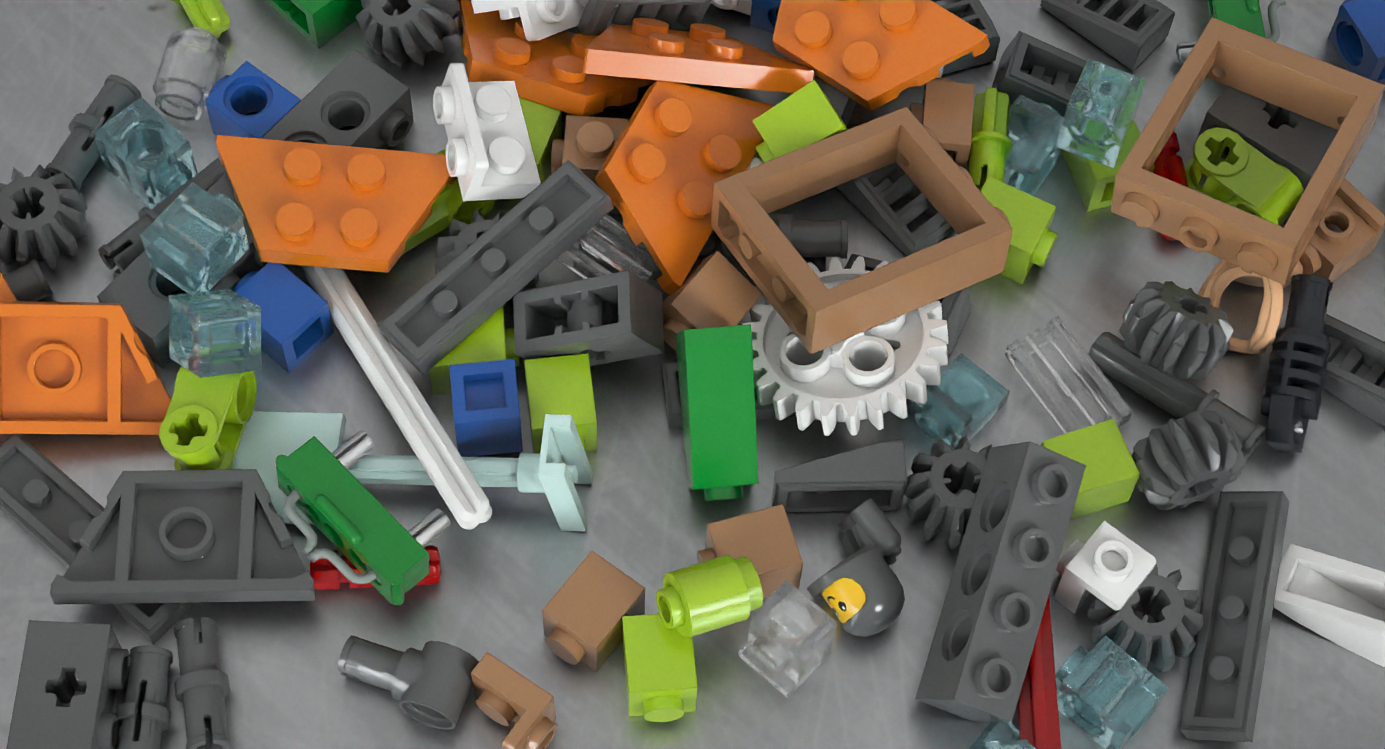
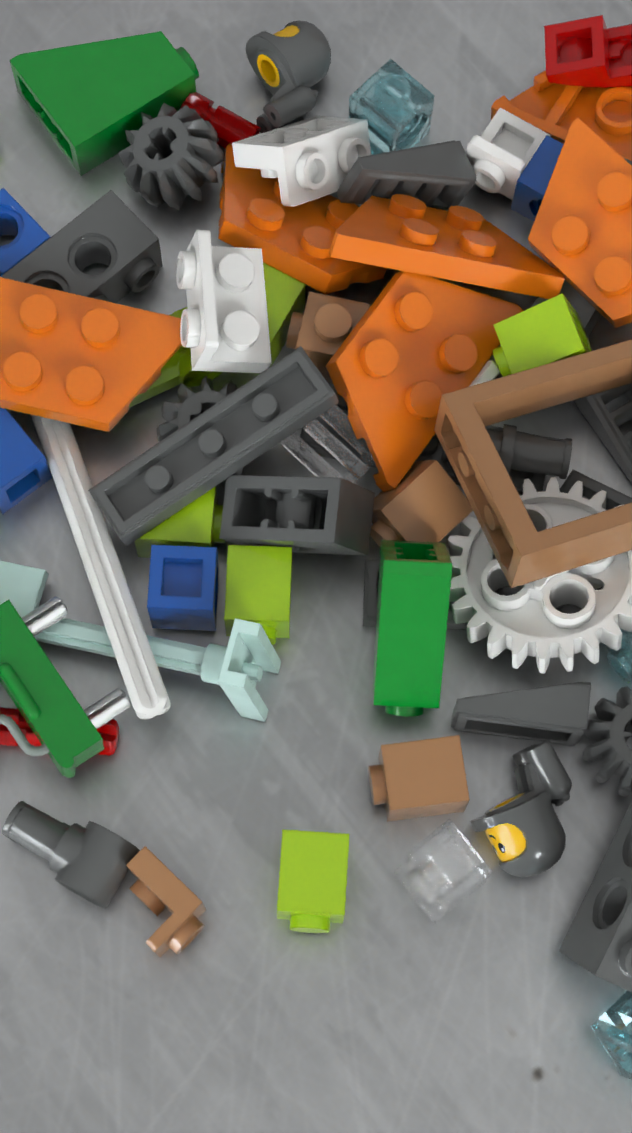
camera: 10 degrees right, 10 degrees up
medium nougat brick [542,551,645,672] -> none
lime brick [656,554,763,639] -> none

